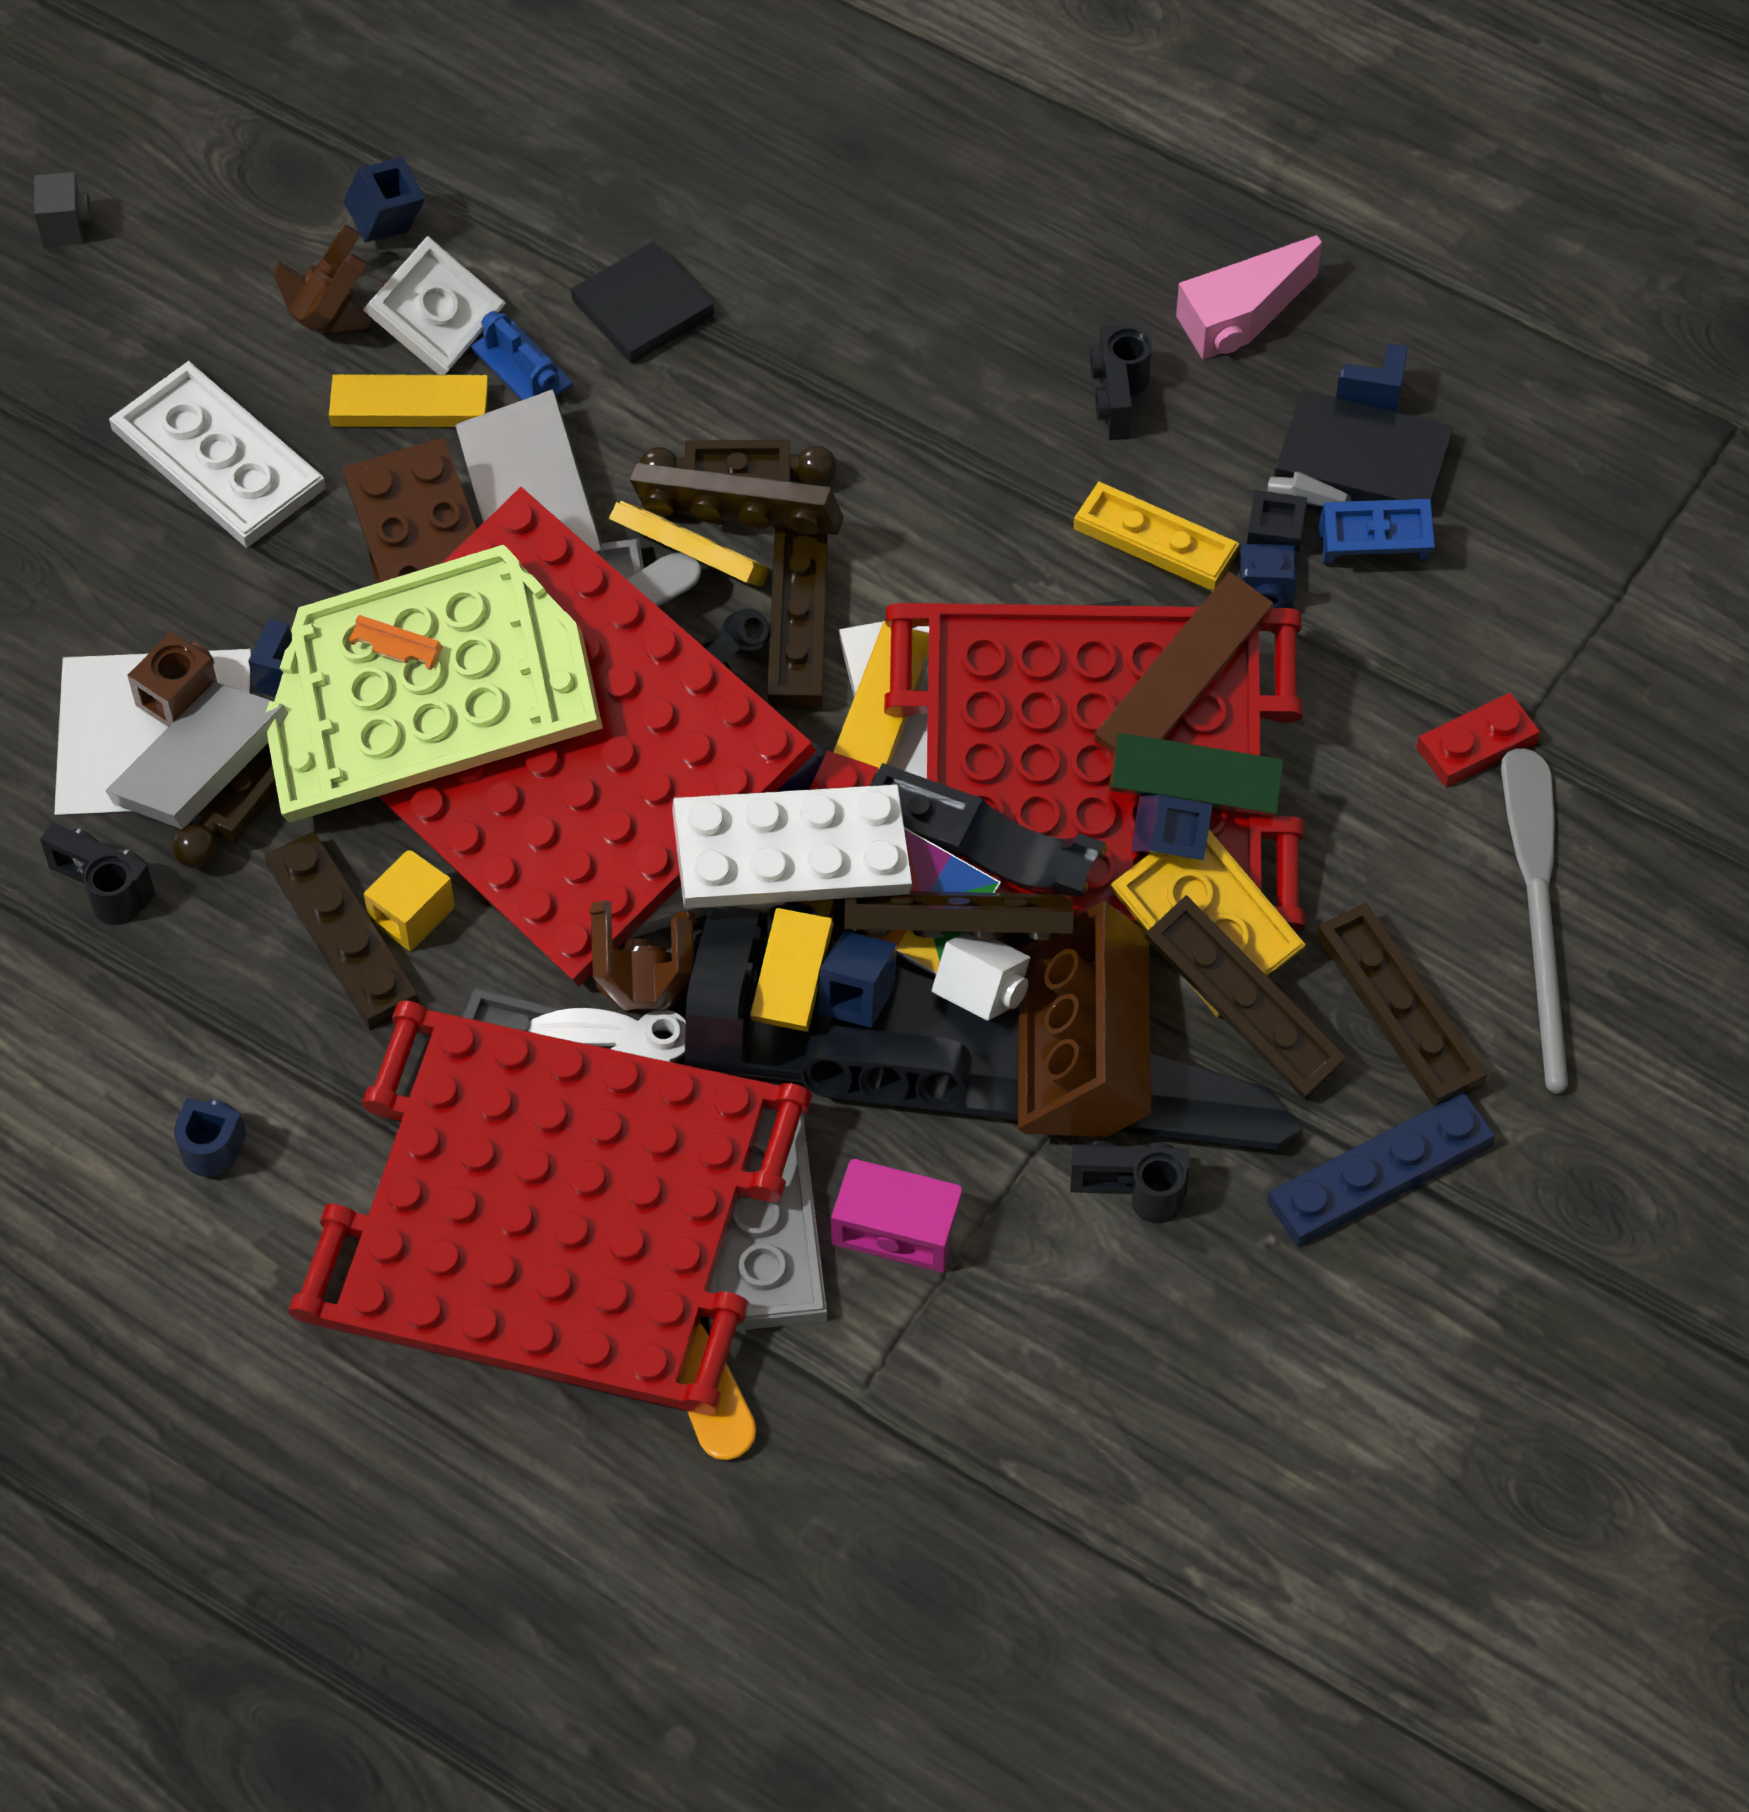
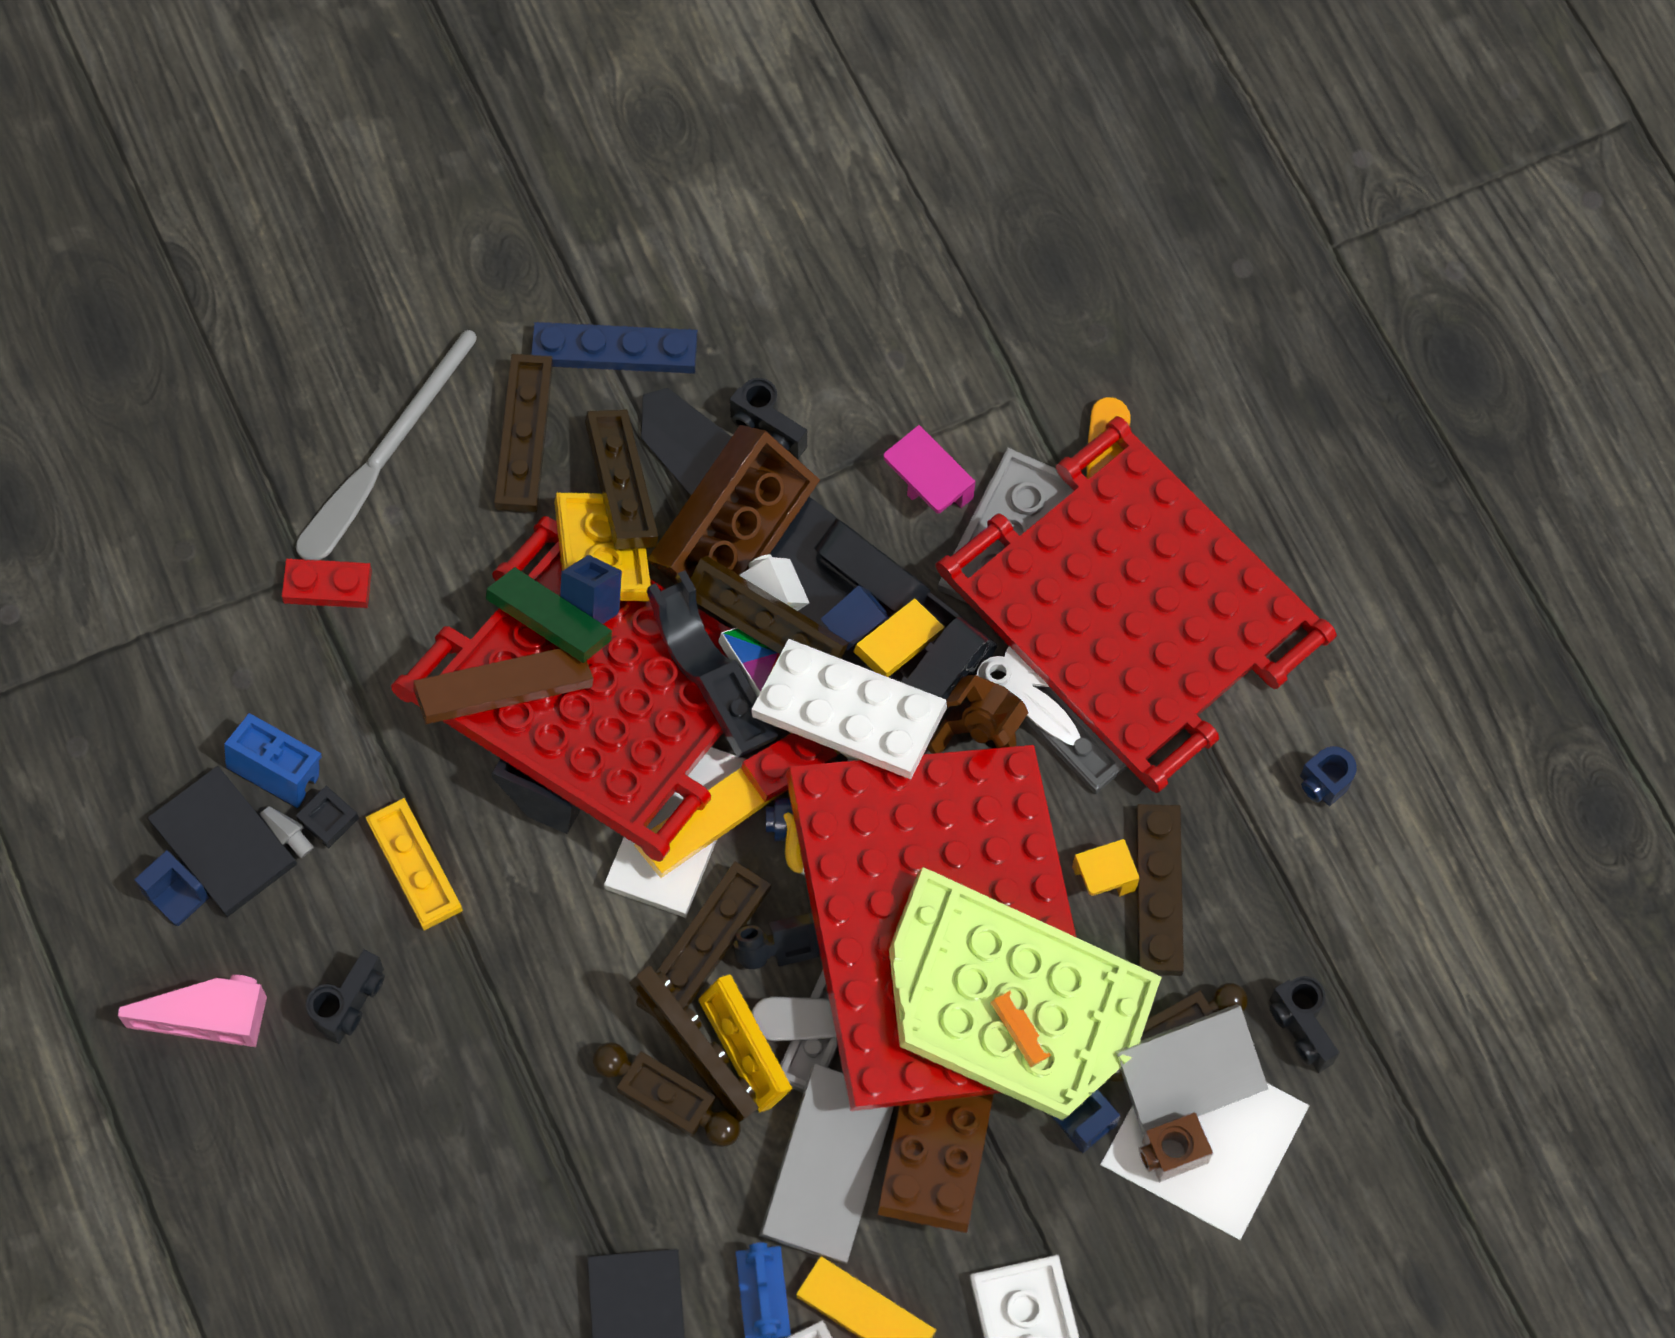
camera: 150 degrees left, 10 degrees up
dark blue bracket [1240,543,1296,609] -> none

